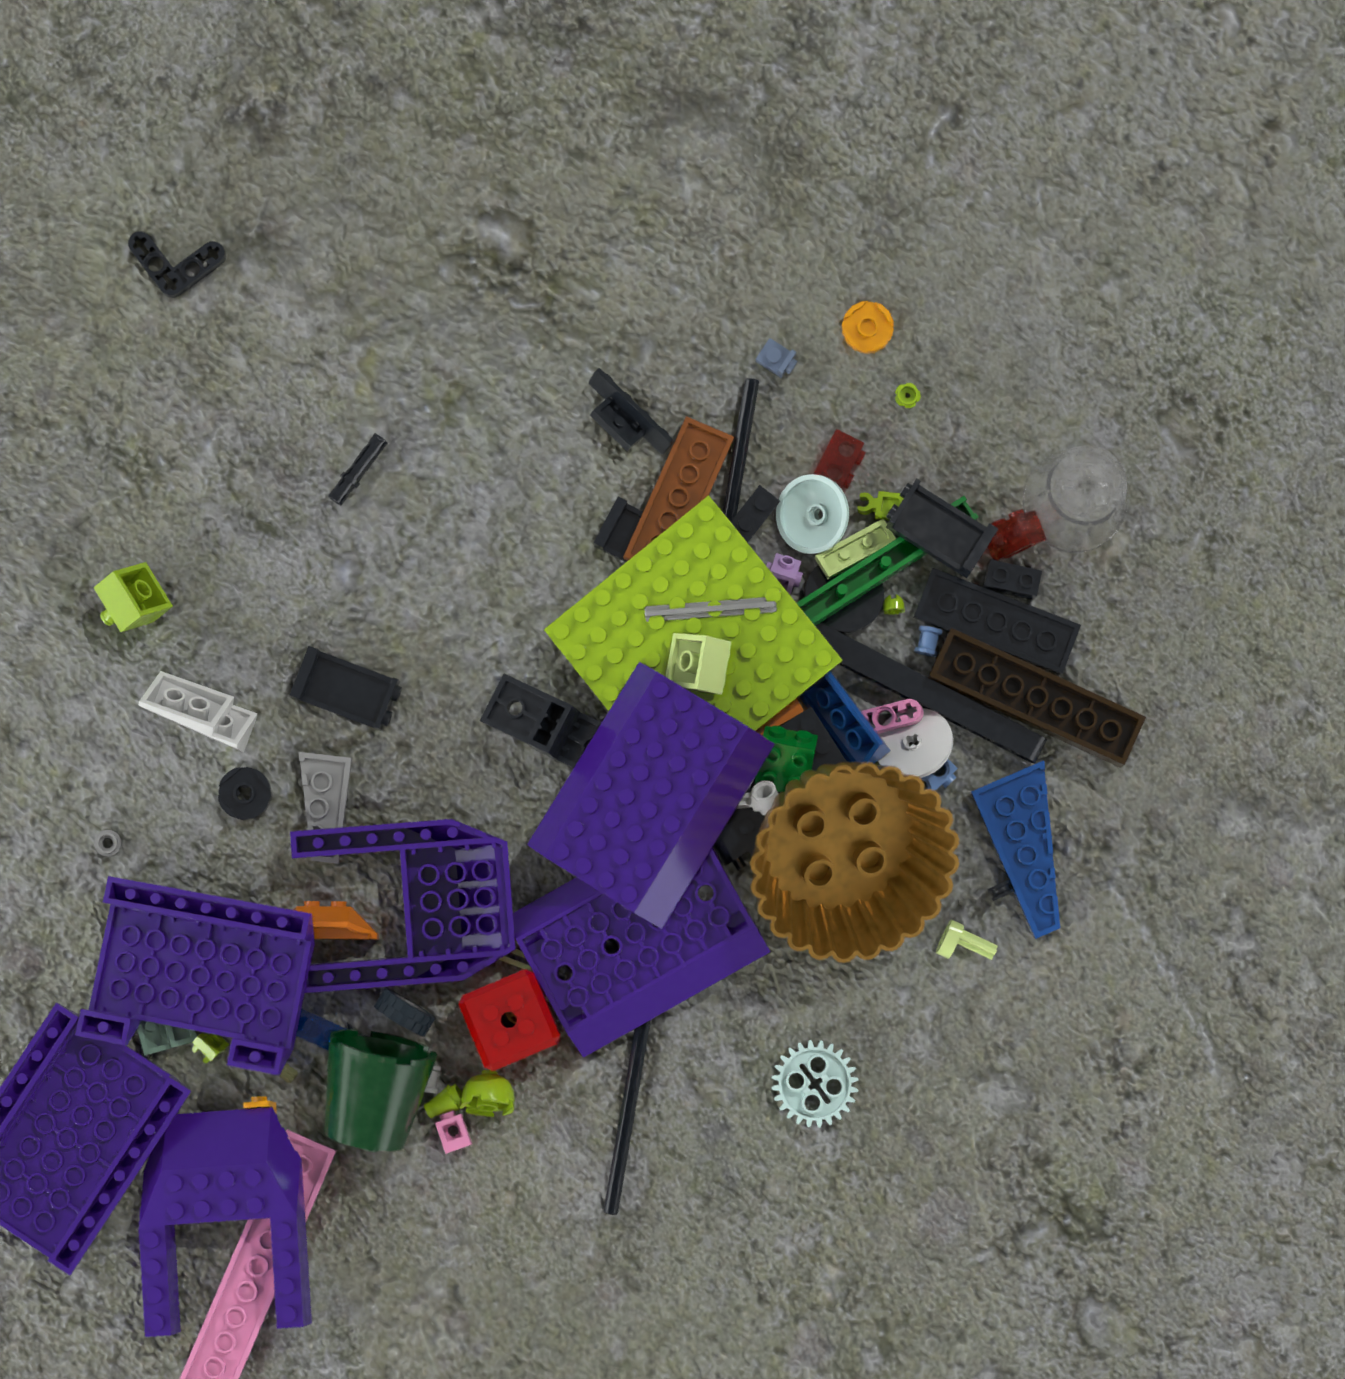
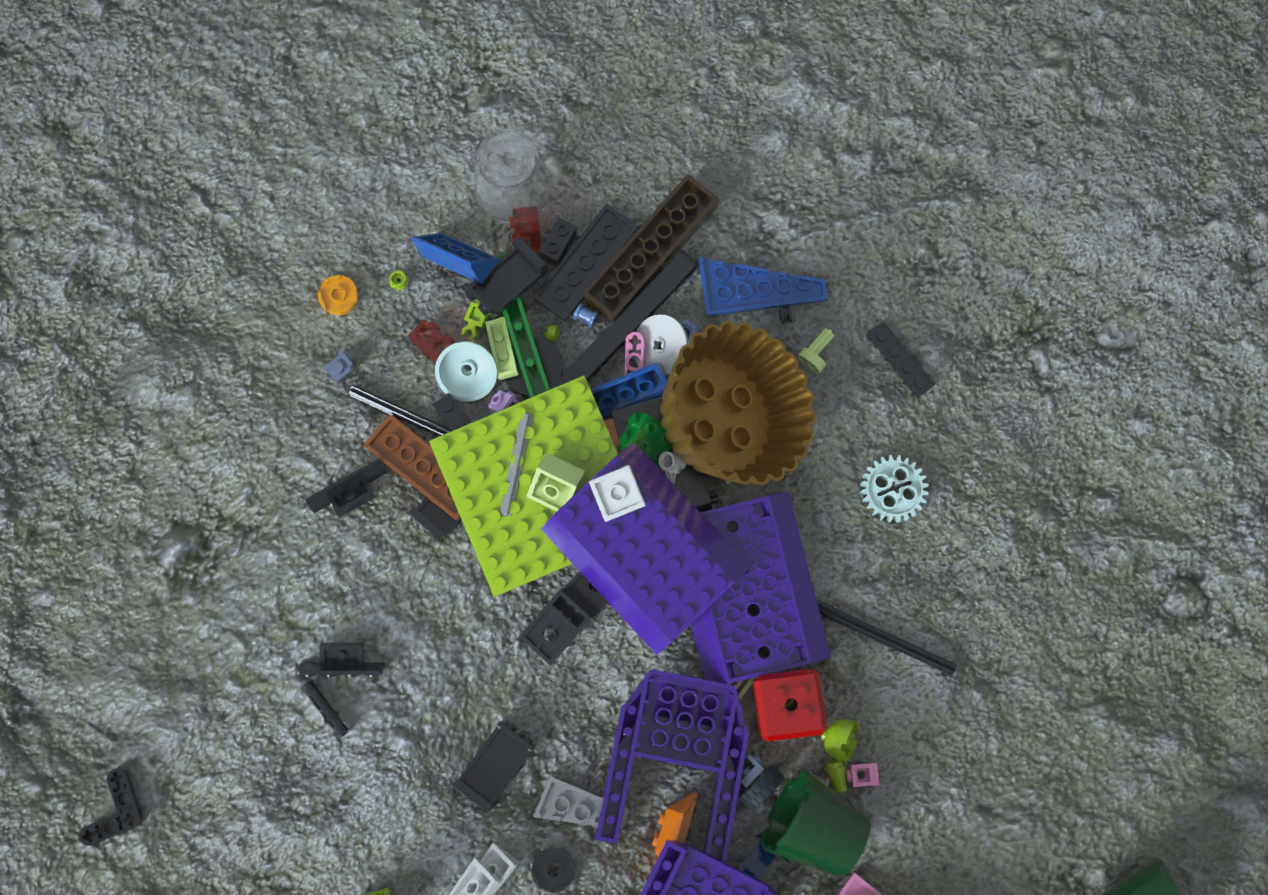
camera: 70 degrees left, 5 degrees down
none -> black bracket [297,643,386,677]
none -> blue slope [412,233,499,284]
none -> white plate [589,465,646,522]
none -> sand blue bracket [740,753,764,788]
none -> black plate [867,321,935,399]

